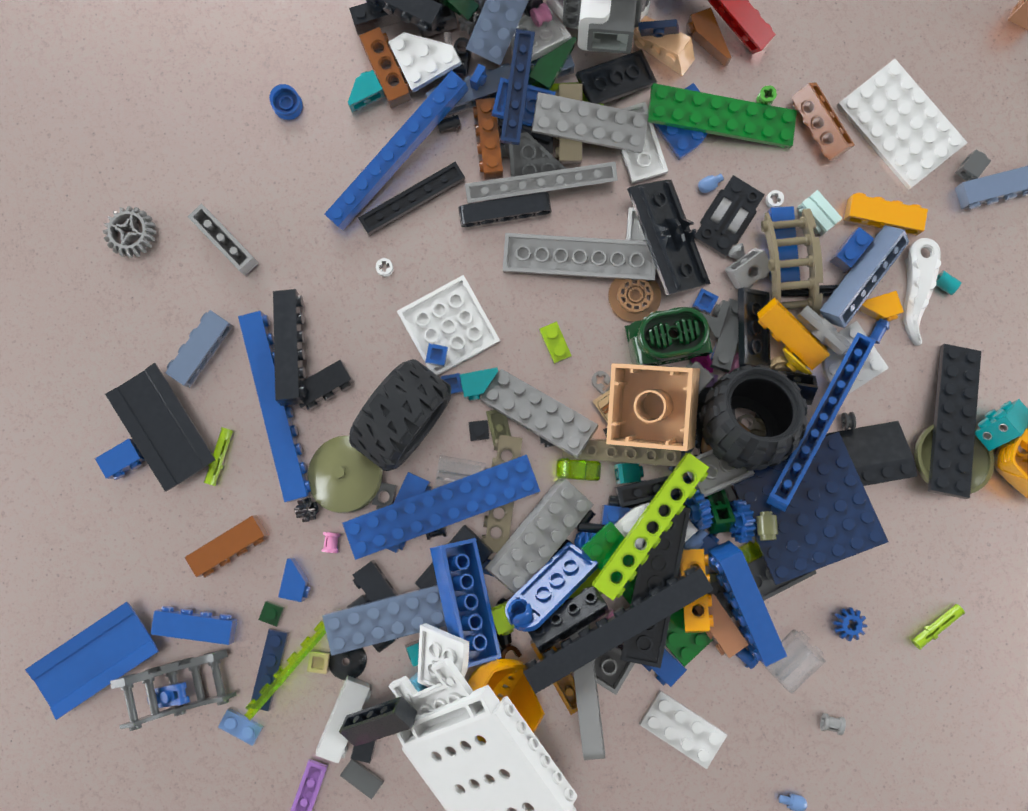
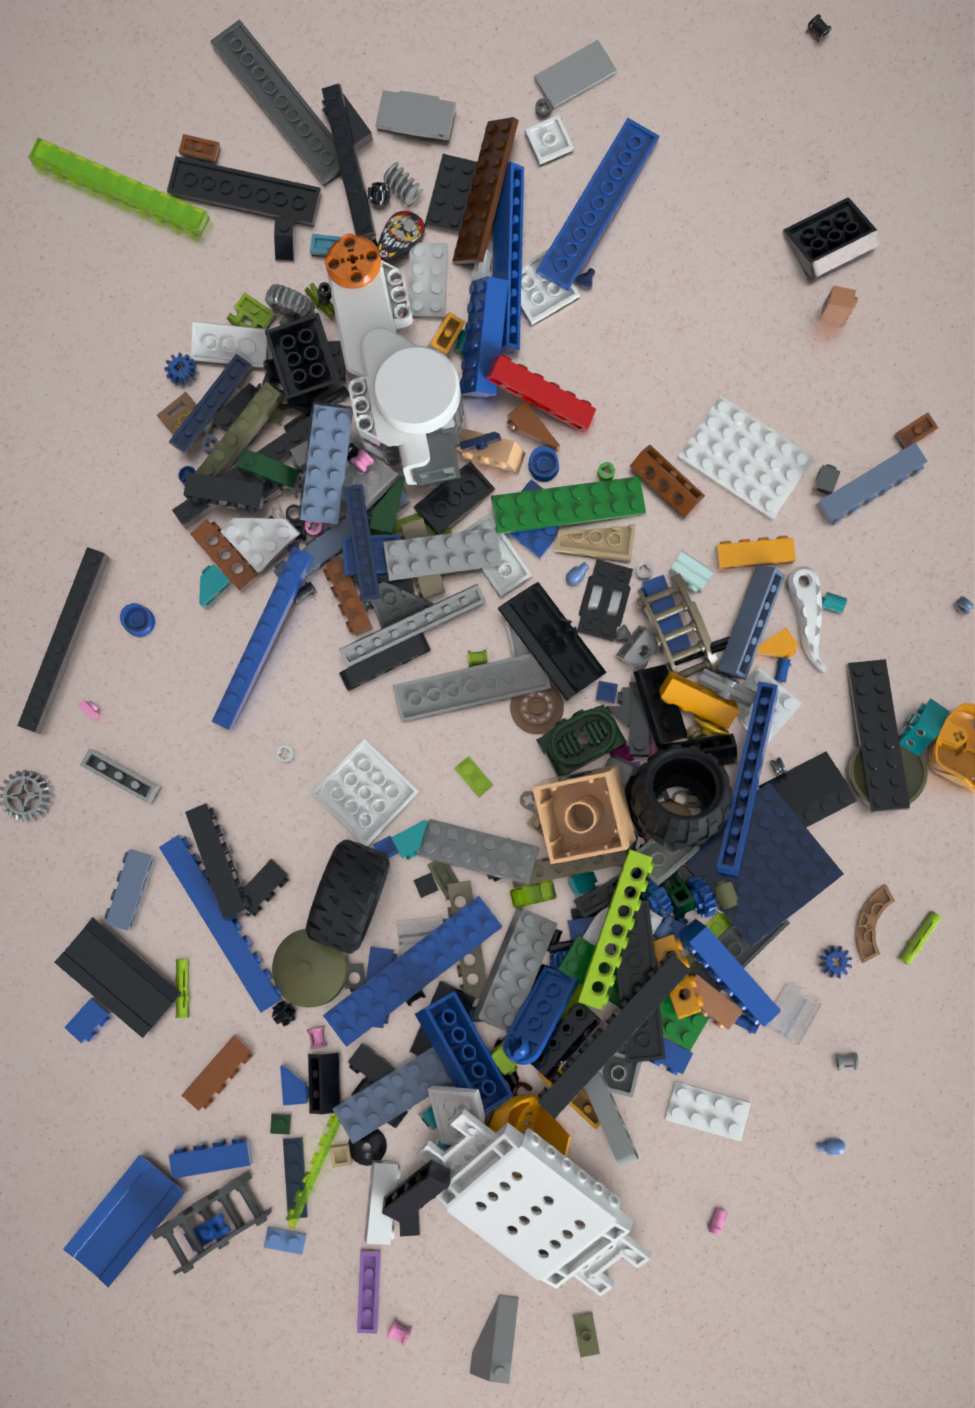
camera: 15 degrees left, 0 degrees up
dark grey tile [340,759,384,800] -> none
black plate [358,161,465,235] -> none
blue plate [425,343,448,367] -> none
blue plate [470,64,487,91] -> none
blue brick [830,227,875,273] -> none
none -> black brick [17,547,109,734]
none -> bright pink plate [78,700,100,720]
none -> bright pink bush [305,521,323,538]
none -> black brick [308,1052,340,1115]
none -> lime bush [467,649,488,667]
none -> blue piece [528,446,559,482]
none -> tan wing [555,524,636,562]
none -> medium nougat tile [855,884,895,963]

